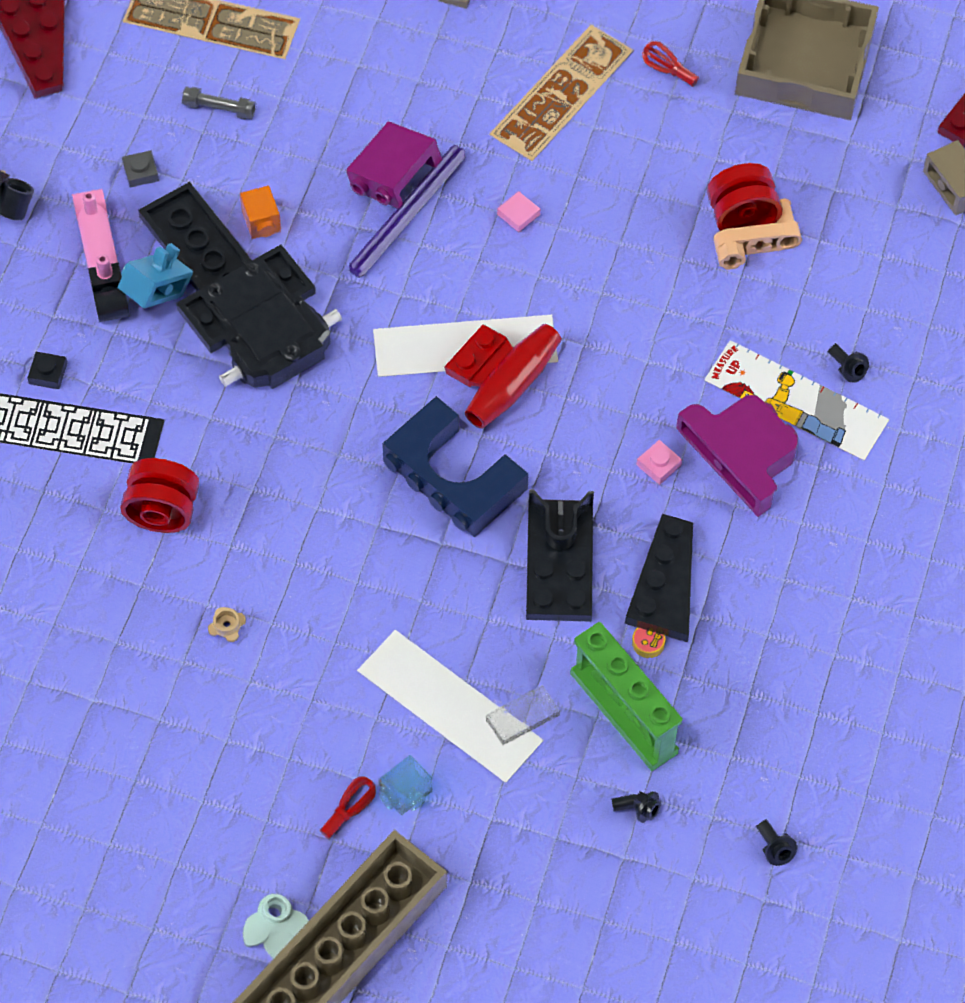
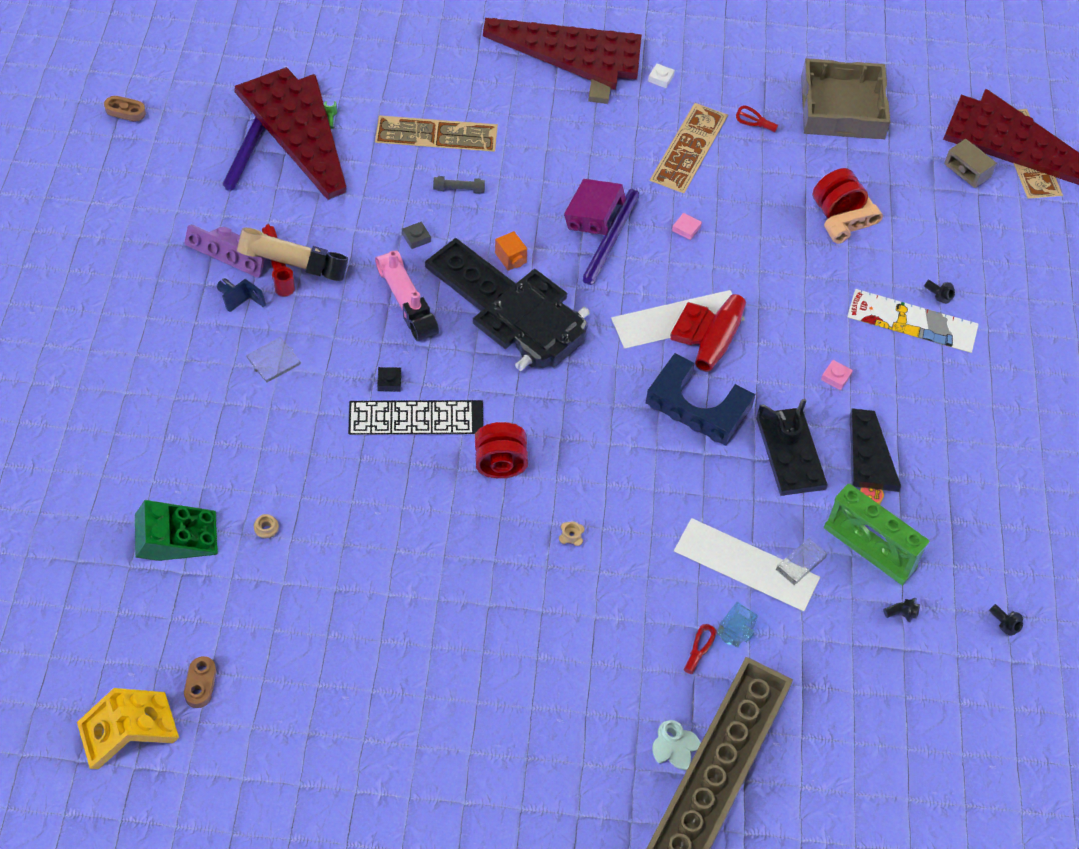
camera: 15 degrees left, 5 degrees down
dark azure brick [117,243,193,309] -> none
magenta brick [676,395,798,517] -> none

